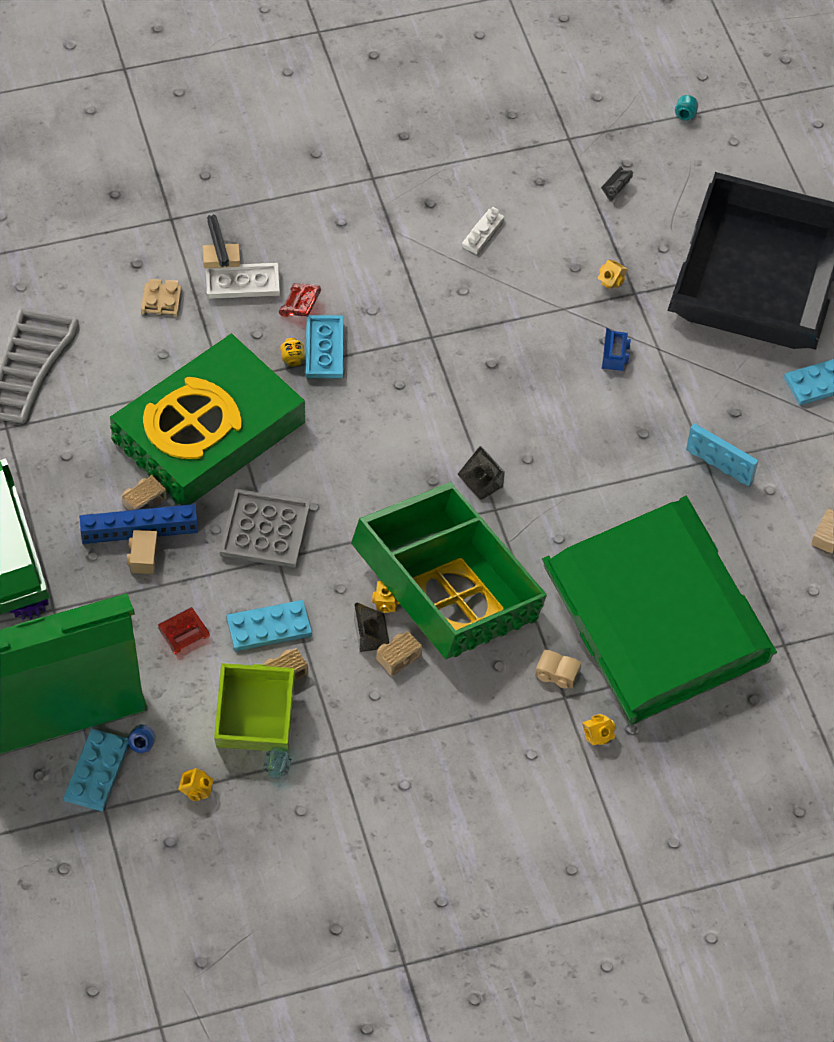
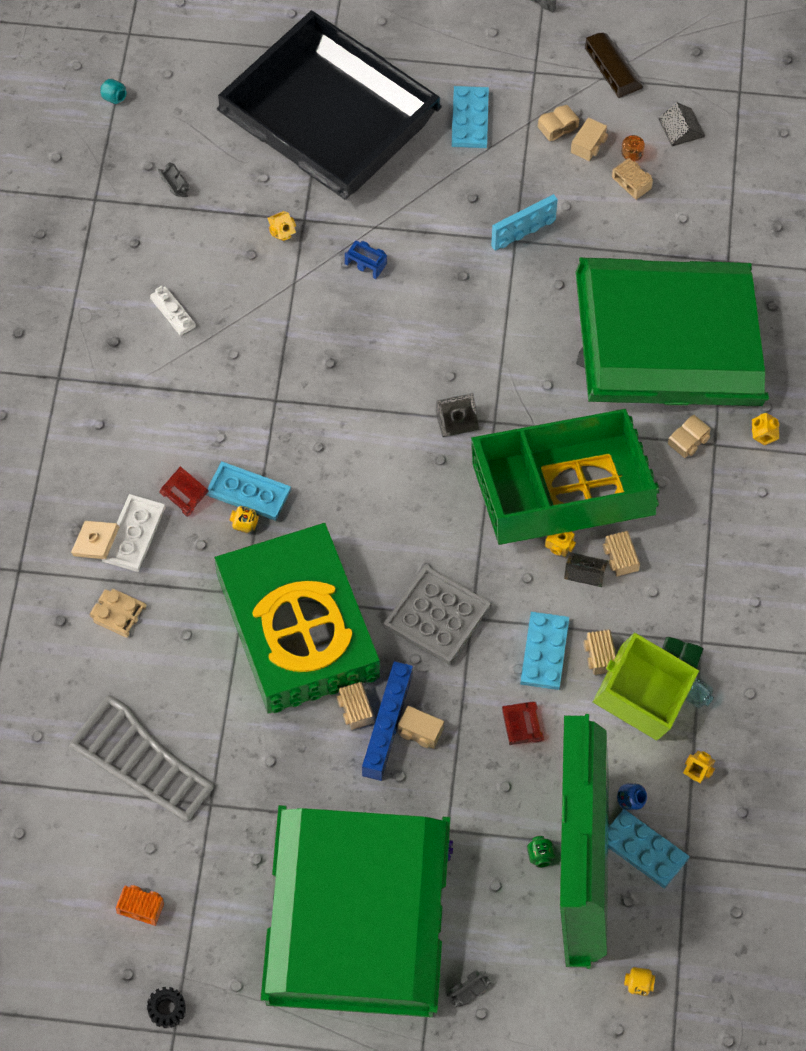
camera: 65 degrees left, 5 degrees up
black axle [207,214,229,267] -> none
none -> dark green brick [662,637,704,670]

